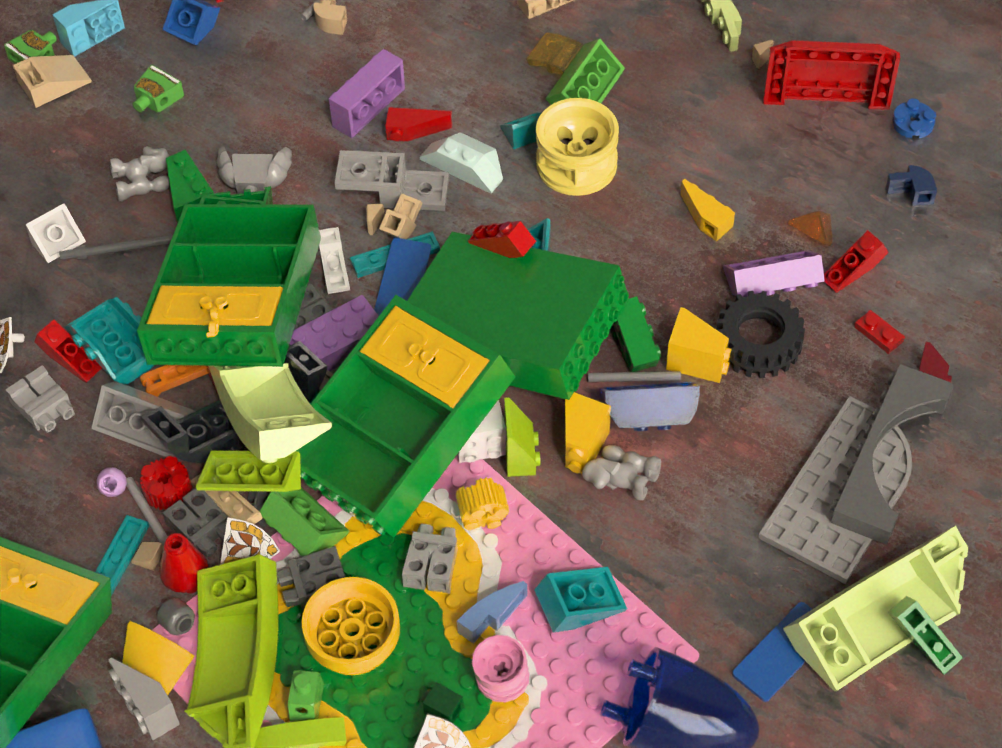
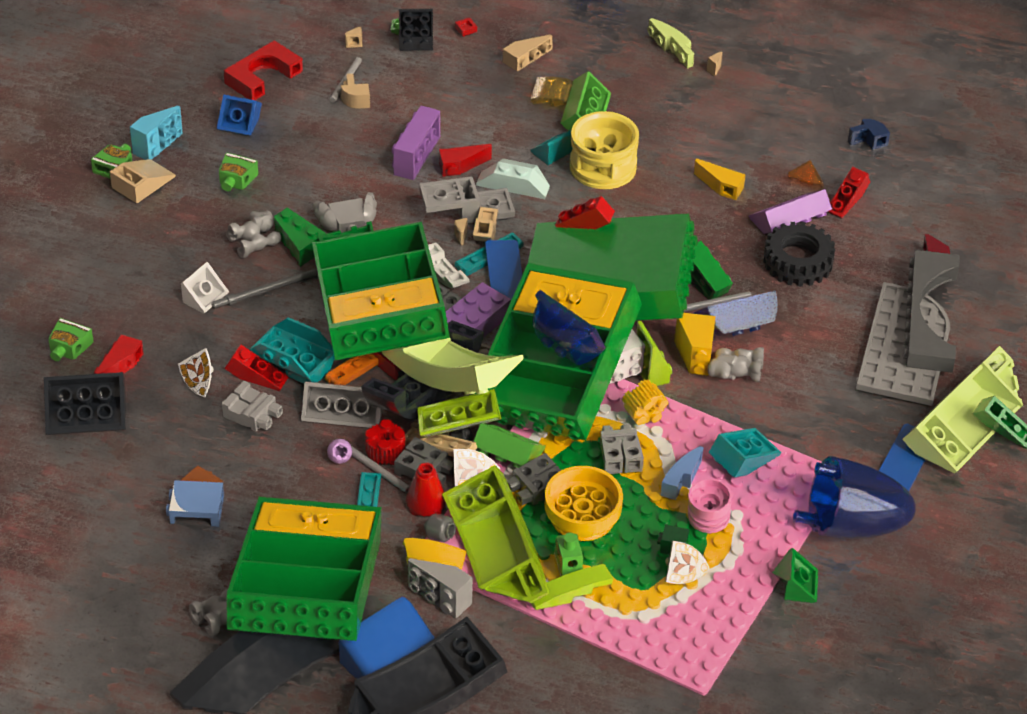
camera: 20 degrees left, 10 degrees down
tan slope [131,542,163,571] -> none
yellow piece [203,308,219,338] -> none
yellow slope [666,307,731,383] -> none
red slope [763,40,900,110] -> none
red plate [854,310,905,354] -> none
blue plate [892,98,936,138] -> none
none -> clear blue windscreen [533,290,606,365]

